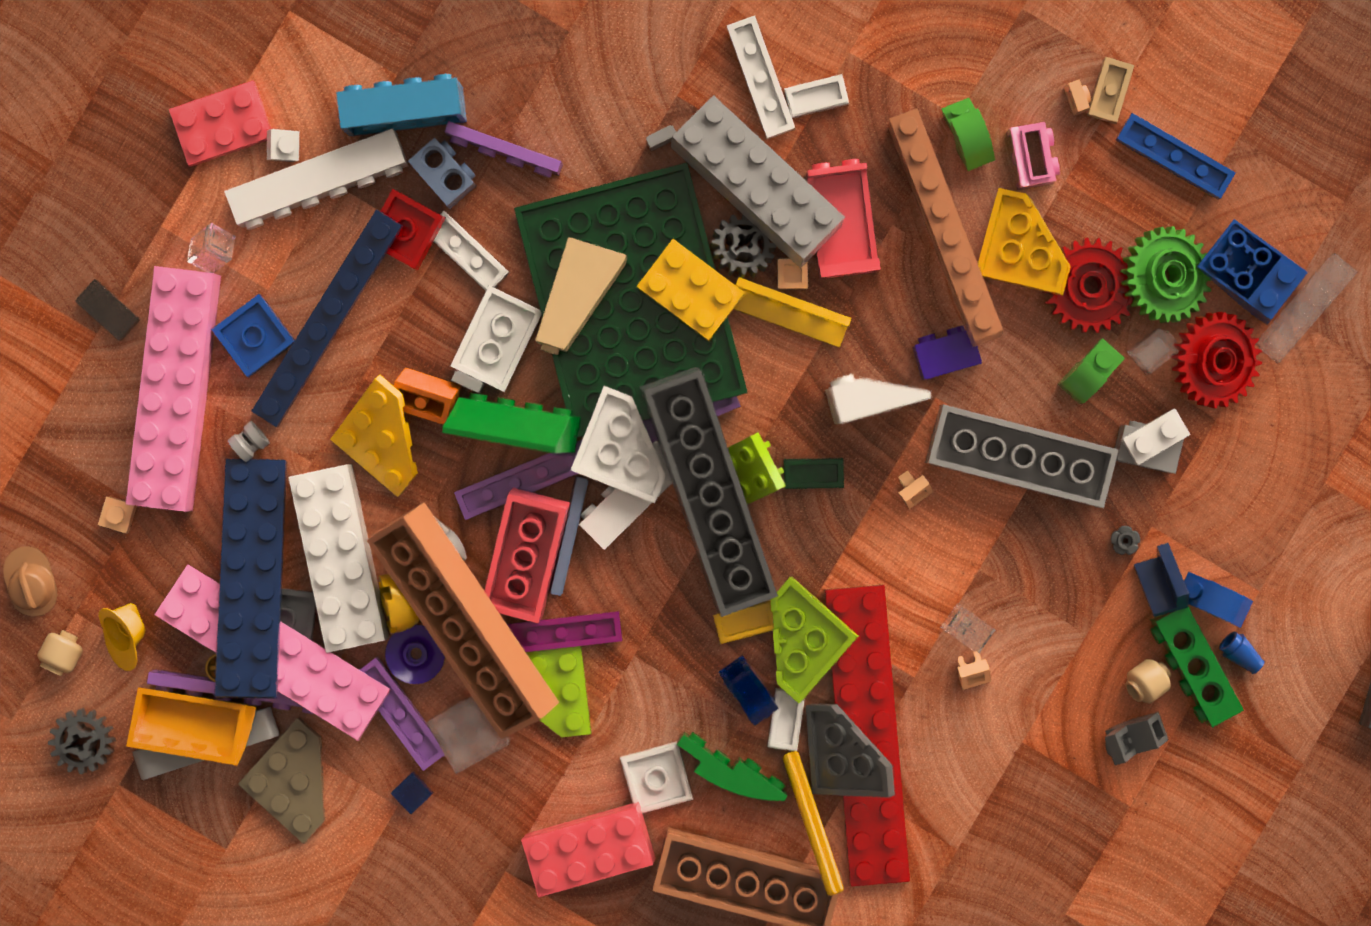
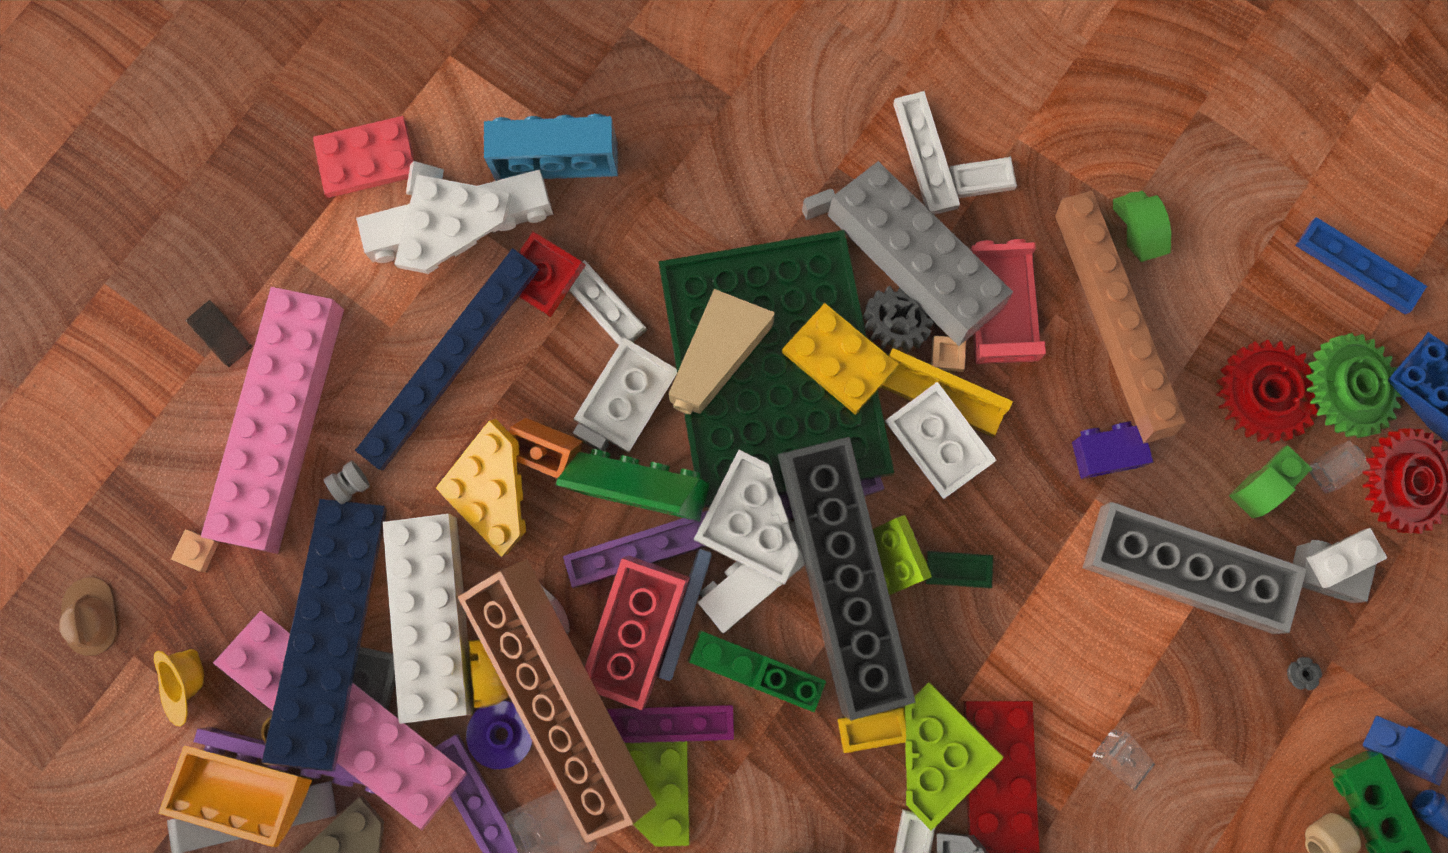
camera: 10 degrees right, 10 degrees down
tan head [37,630,83,676] -> none
dark grey gear [48,708,116,774] -> none
clear panel [187,223,236,273] -> none
blue plate [211,294,295,378] -> none
sand blue brick [408,137,477,209] -> none
medium lavender plate [445,121,563,178] -> none
clear blue brick [719,655,779,726] -> none
white slope [825,375,931,424] -> none
light nougat tile [898,470,933,509] -> none
light nougat tile [957,651,991,690] -> none
yellow plate [978,188,1071,296] -> none
bright pink window [1006,122,1060,190] -> none
light nougat plate [1064,79,1091,116] -> none
tan plate [1087,57,1134,124] -> none
dark blue panel [1134,543,1189,617] -> none
none -> white plate [394,175,512,274]
none -> green slope [687,630,826,713]
none -> white plate [885,382,997,499]

